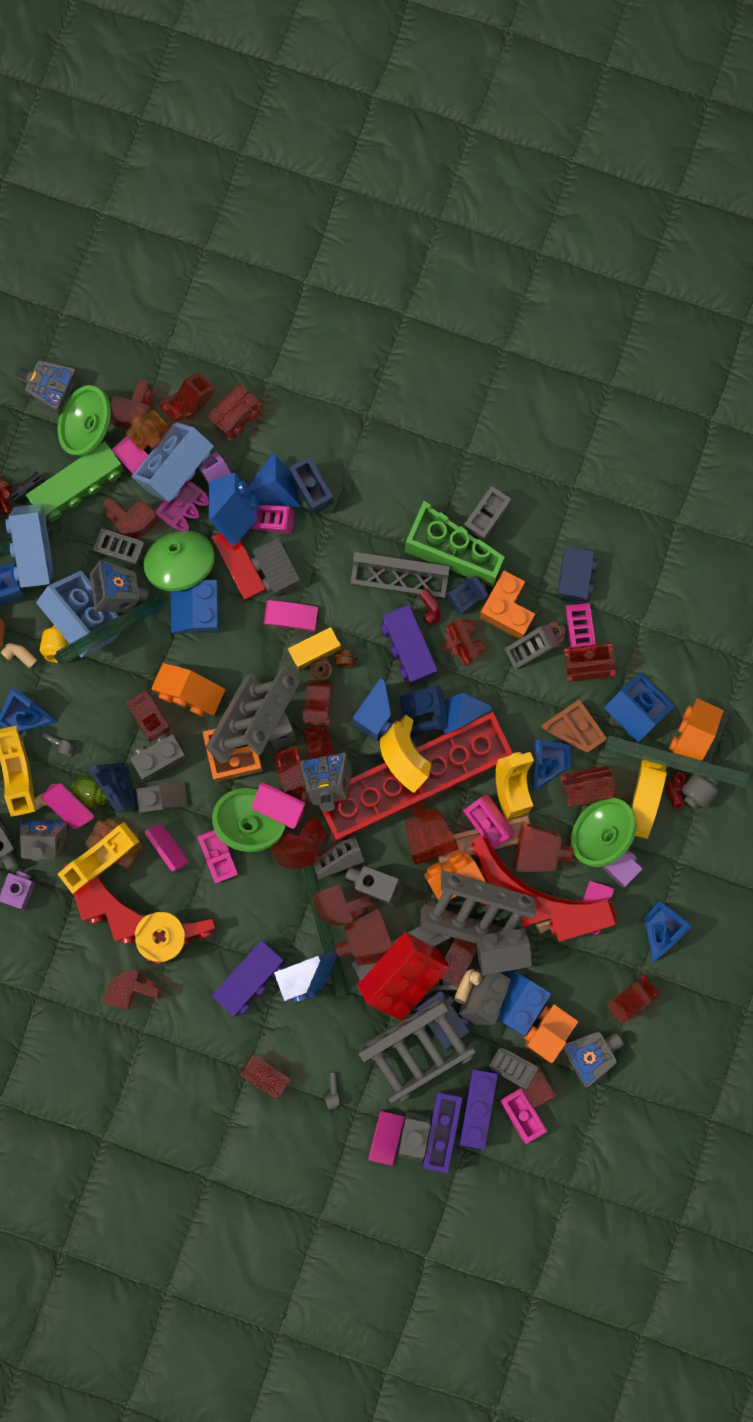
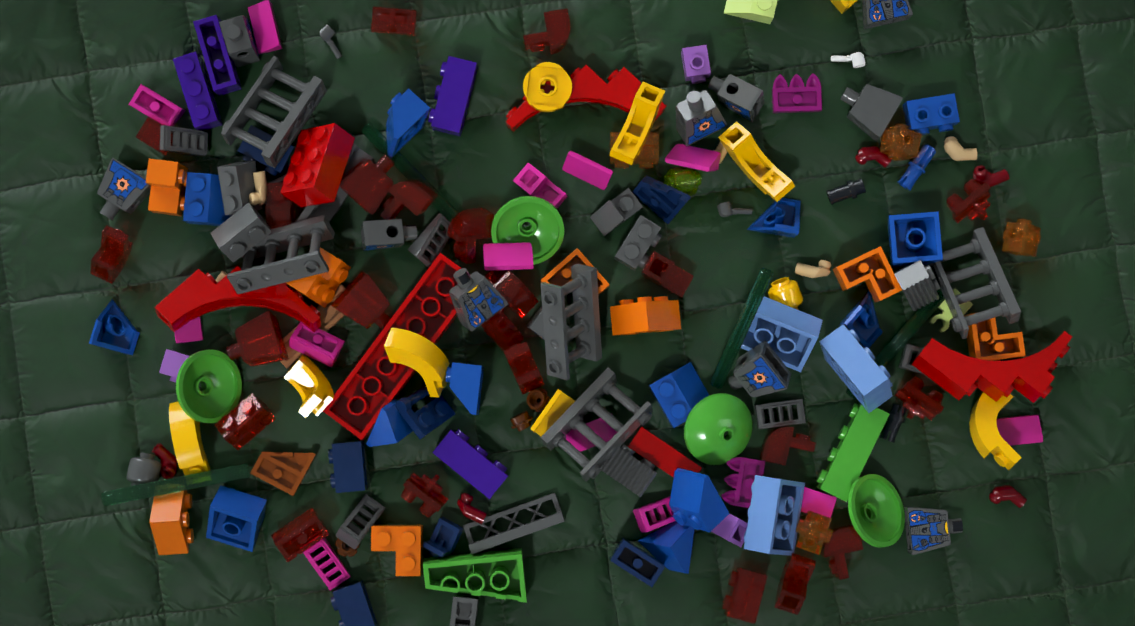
camera: 150 degrees right, 5 degrees up
blue slope [533,740,571,793] -> none
none -> dark blue brick [328,441,368,493]
none -> dark grey fence [540,368,653,482]

